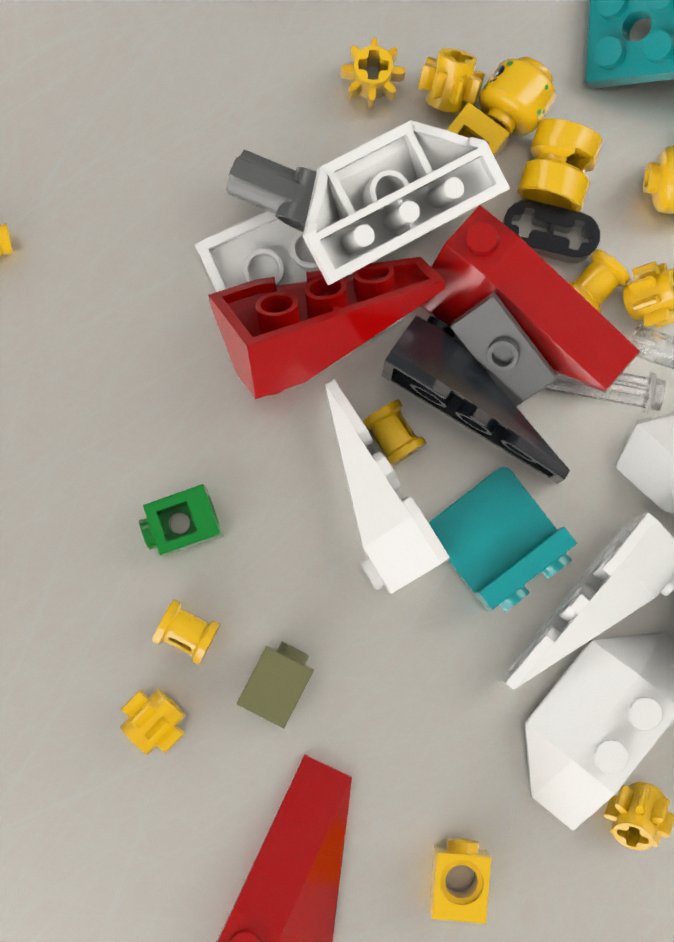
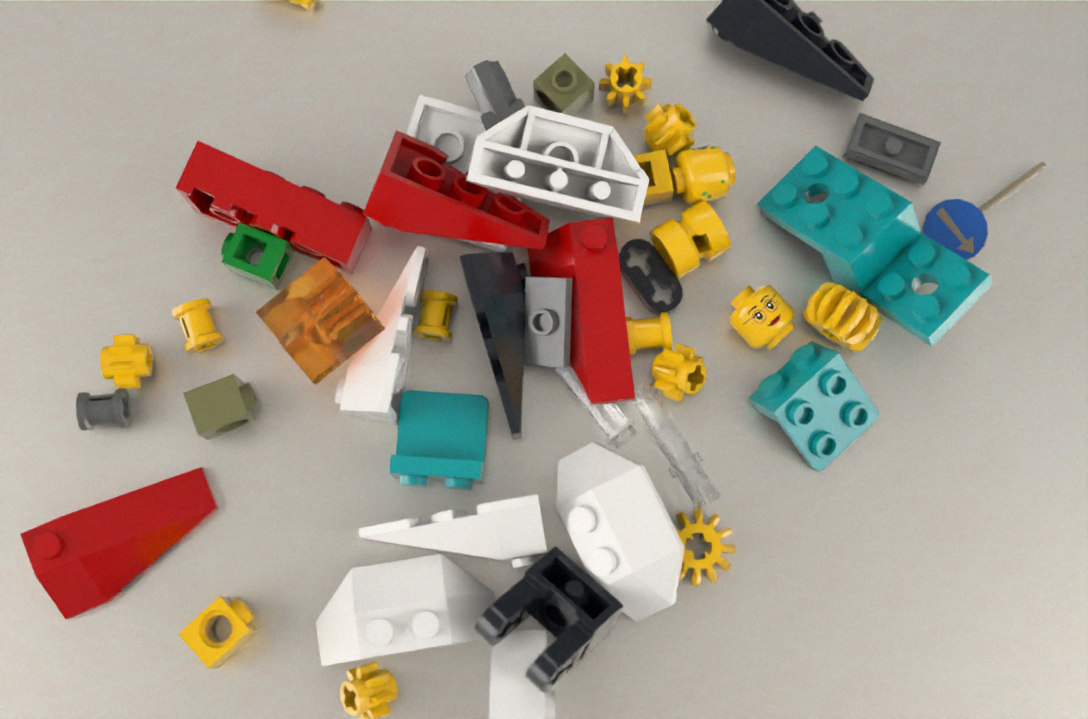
camera: 45 degrees right, 5 degrees down
none -> dark grey bush [76,388,131,431]
none -> red wedge [176,140,372,274]
none -> clear orange piece [256,257,385,385]
none -> olive brick [533,53,595,117]

